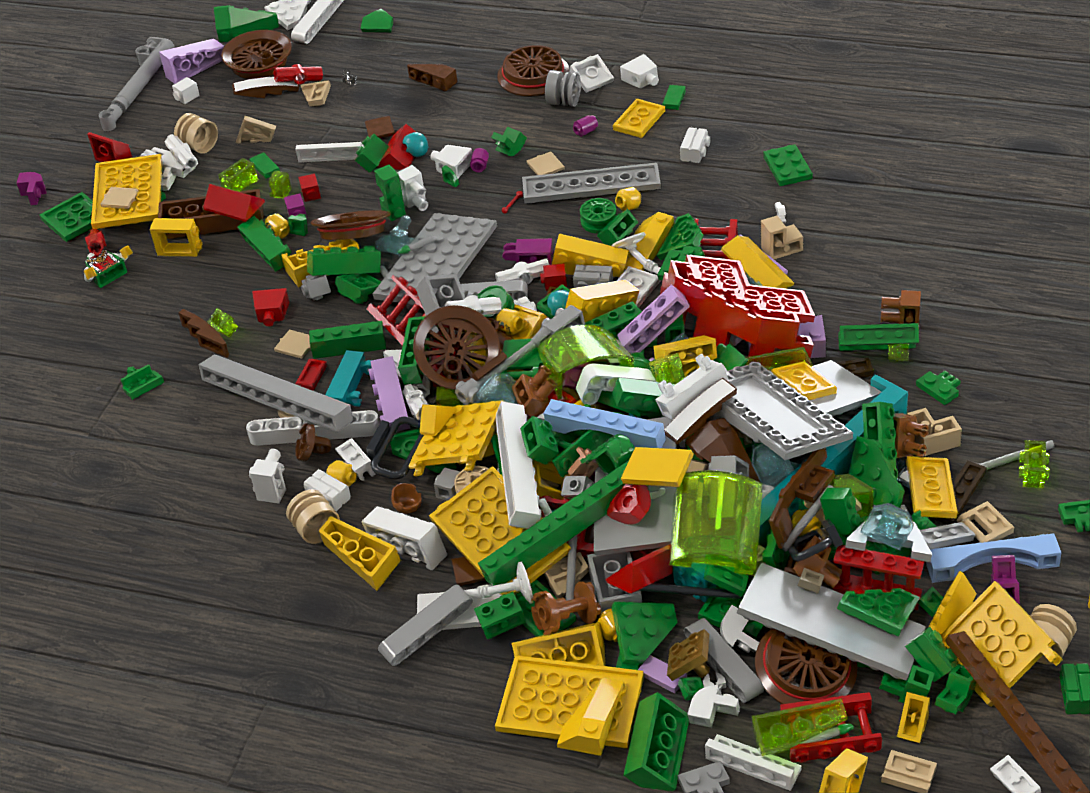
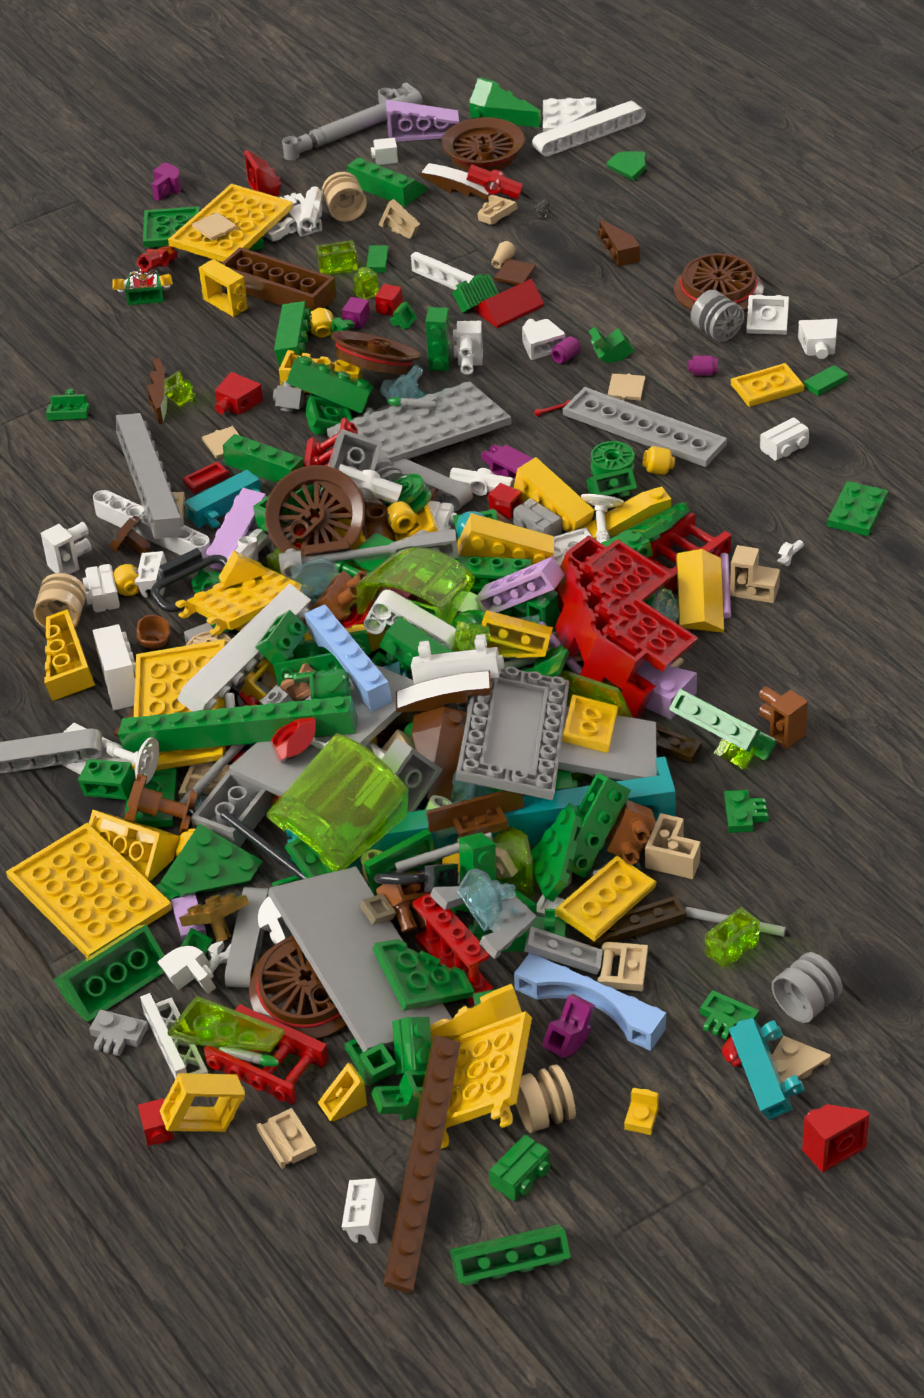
camera: 35 degrees right, 0 degrees up
red slope [203,184,265,222] -> none
teal hair [403,132,428,157] -> none
green tile [442,165,460,187] -> none
yellow wedge [557,677,624,756] -> none
red slope [605,543,674,593] -> none
yellow tile [621,447,694,487] -> none
reddish brown piece [769,498,793,548] -> none
none -> green slope [347,157,428,207]
none -> green tile [390,302,417,330]
none -> tan cone [491,241,516,269]

